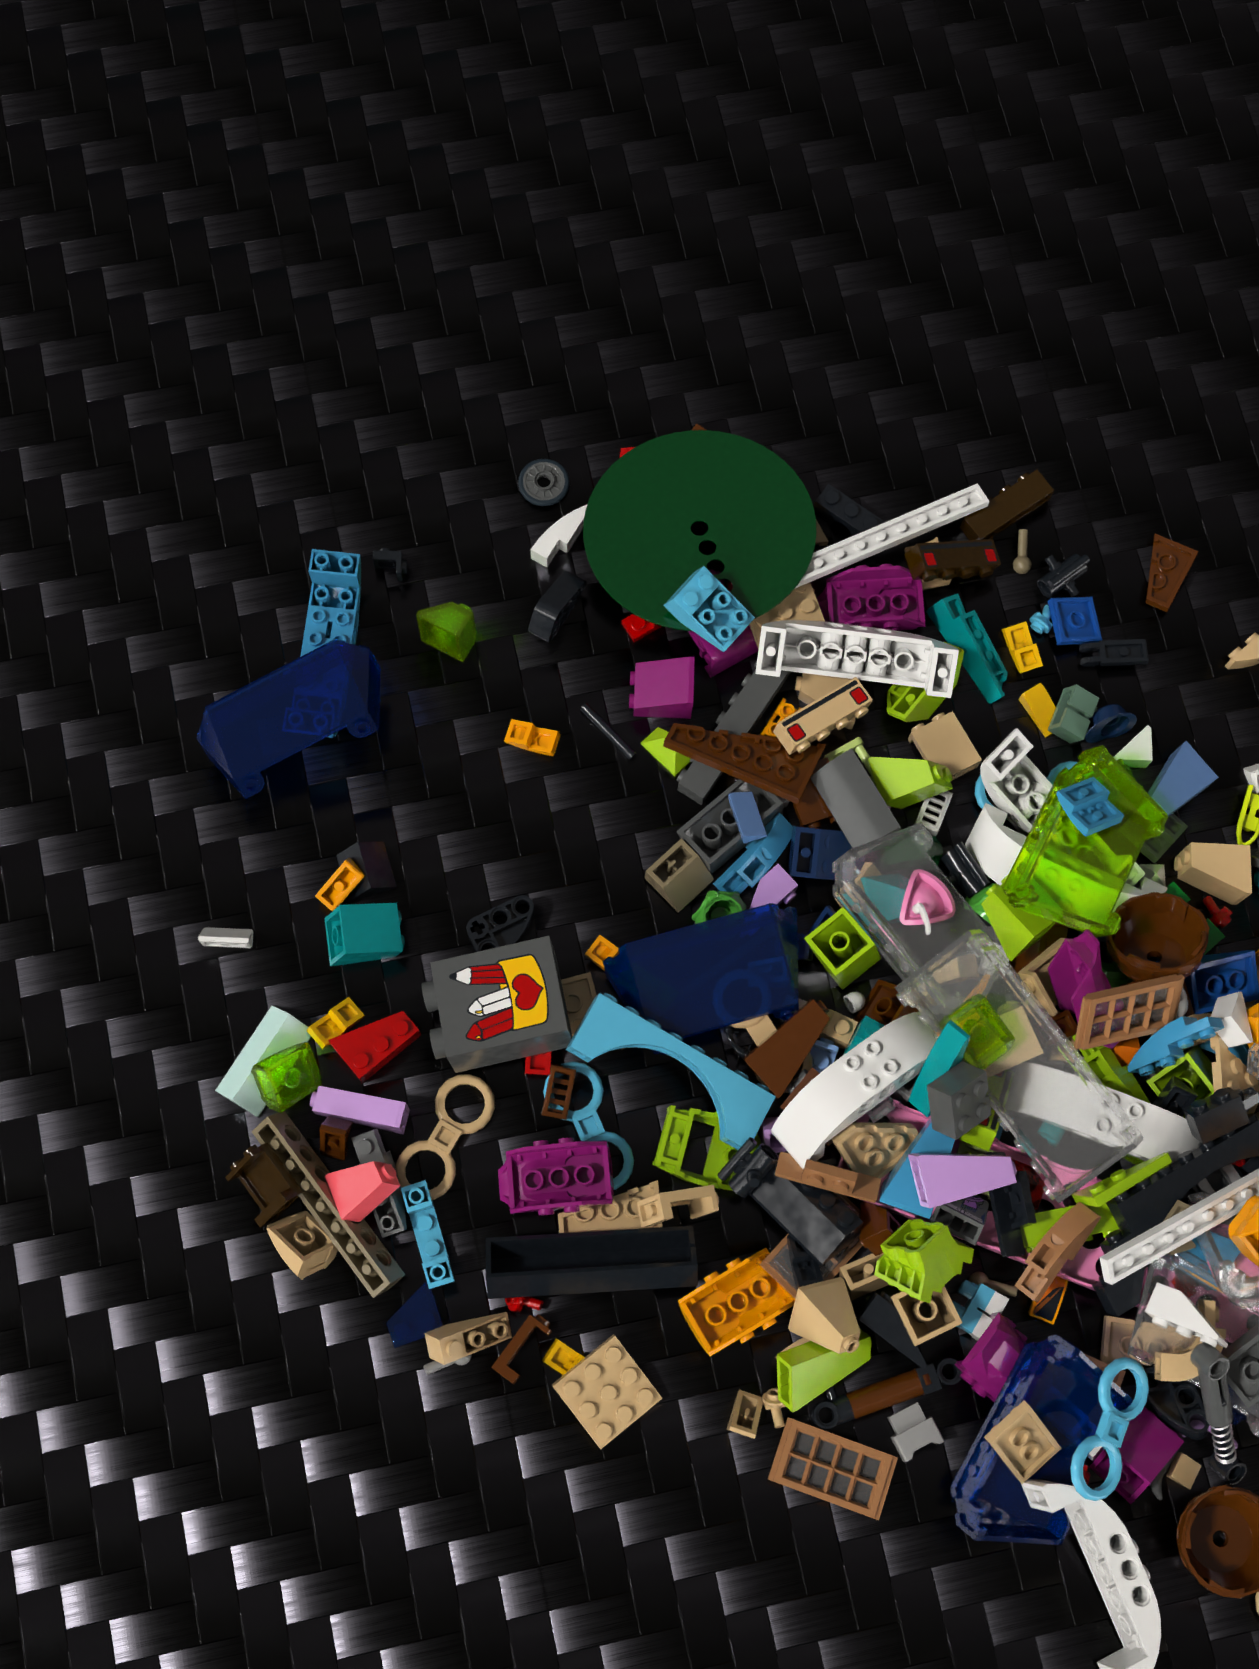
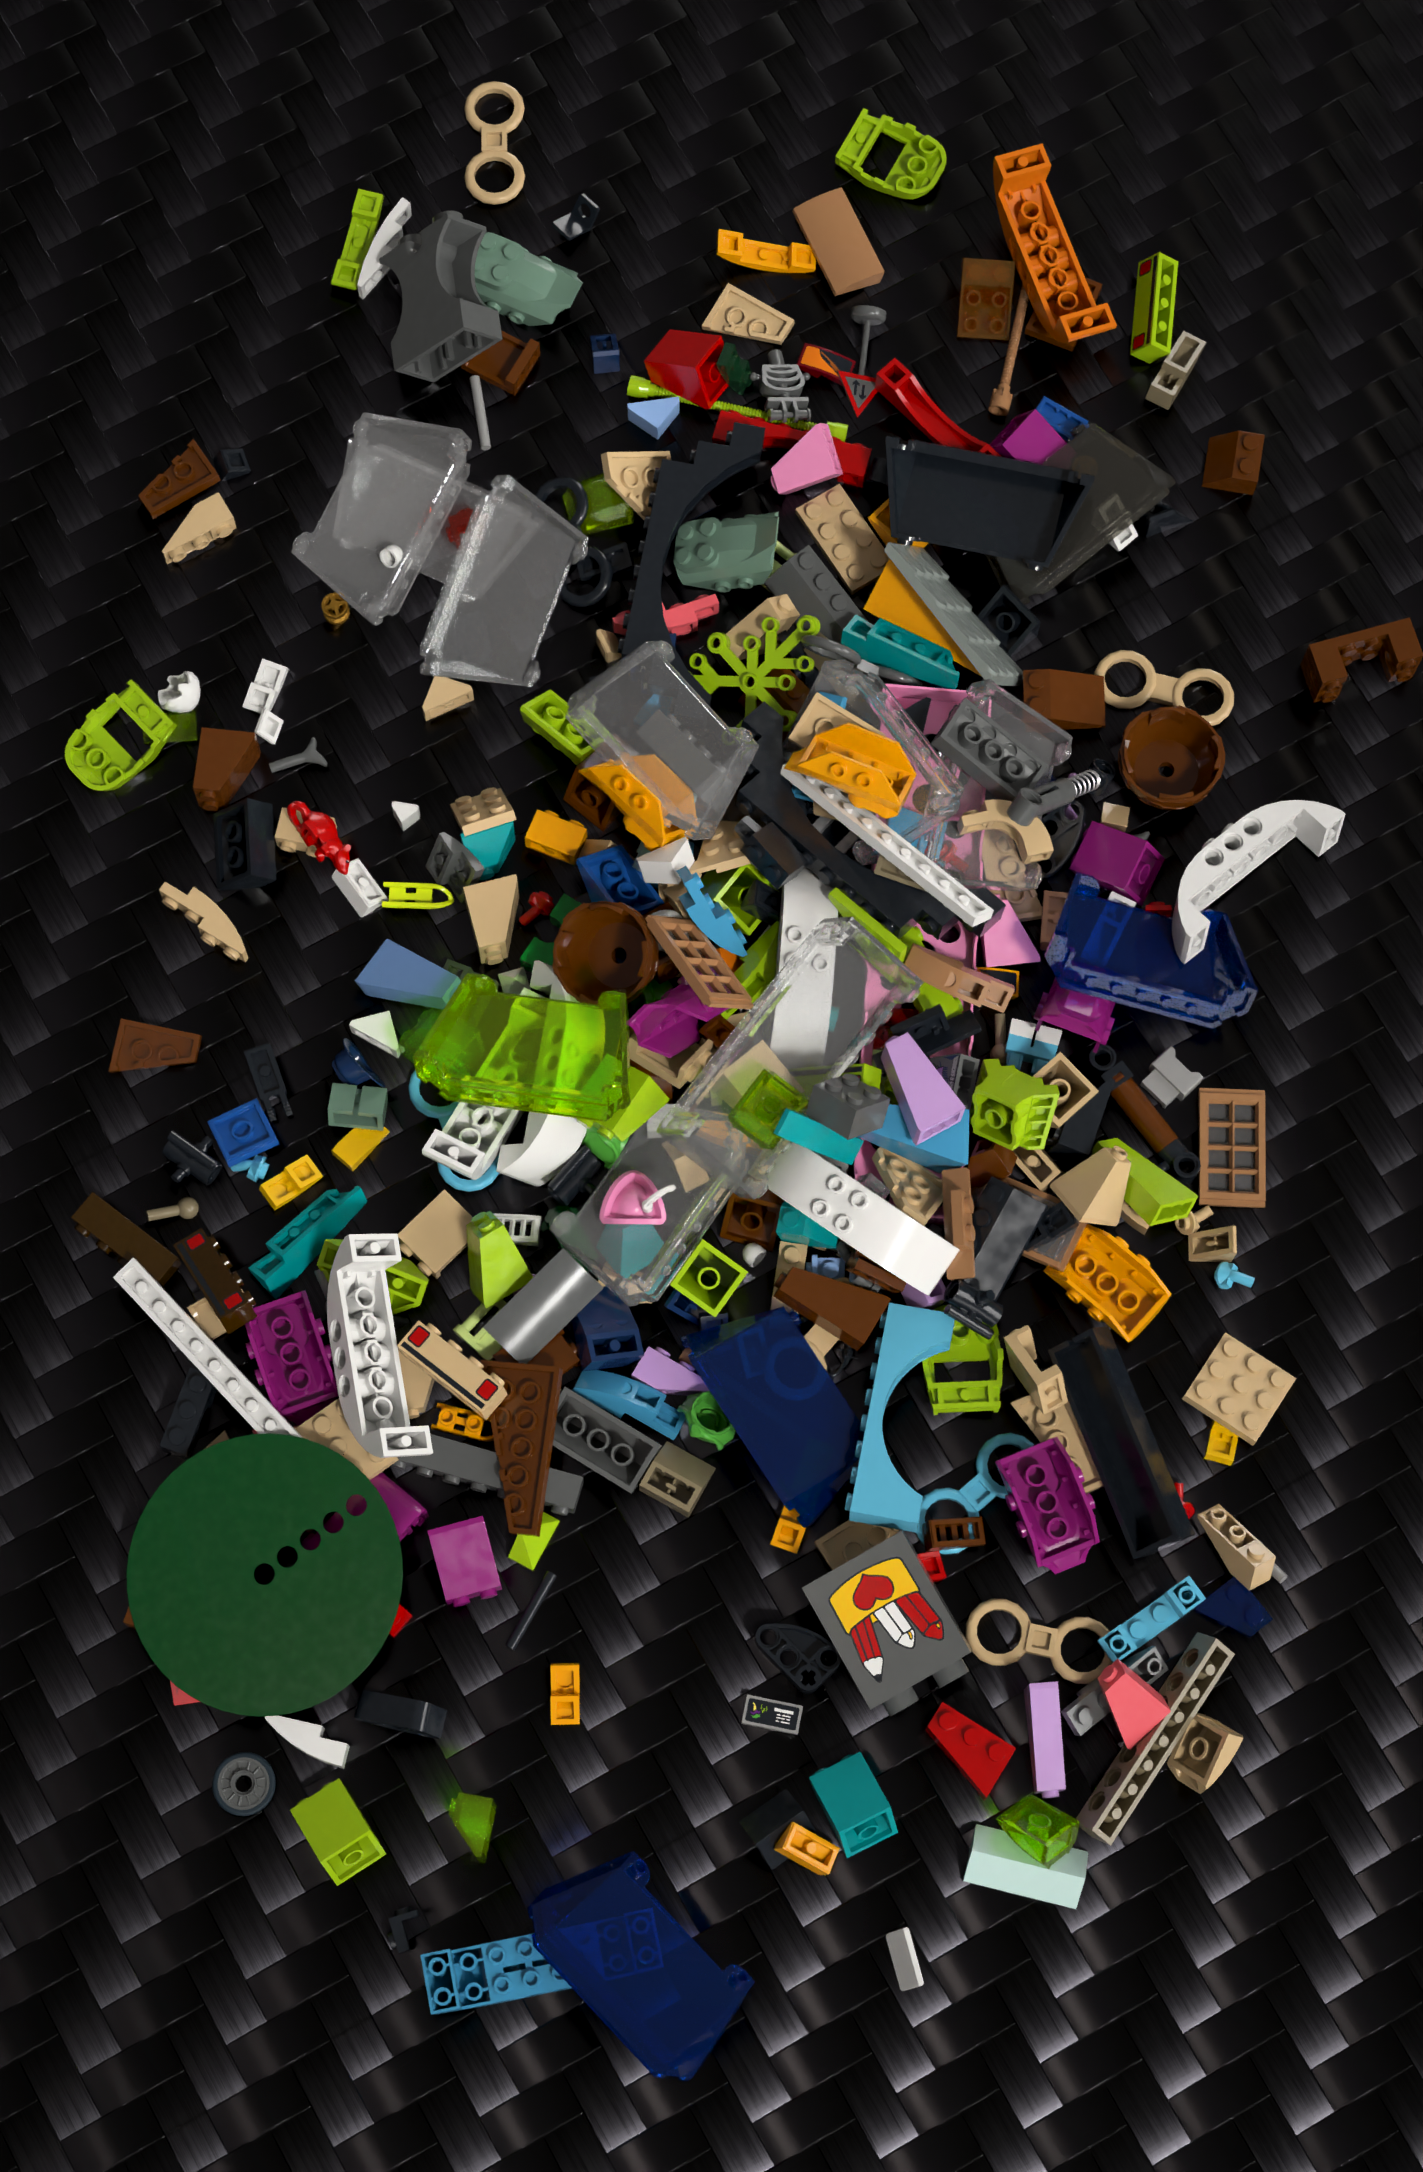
camera: 105 degrees left, 0 degrees up
dark brown panel [225,1142,303,1228] -> none
yellow slope [307,997,365,1050] -> none
reddish brown slope [320,1116,353,1160] -> none
reddish brown panel [491,1314,552,1384] -> none
medium azure slope [663,566,755,652] -> none
medium blue slope [728,792,767,843] -> none
tan plate [984,1400,1062,1484] -> none
dark azure slope [1056,776,1124,837] -> none
medium azure bar [1070,1357,1149,1501] -> none
white slope [1144,1282,1228,1348] -> none
none -> lime slope [290,1778,386,1886]
none -> tile [741,1695,803,1735]
none -> bright pink slope [981,894,1040,967]
none -> medium azure plate [1214,1262,1255,1289]

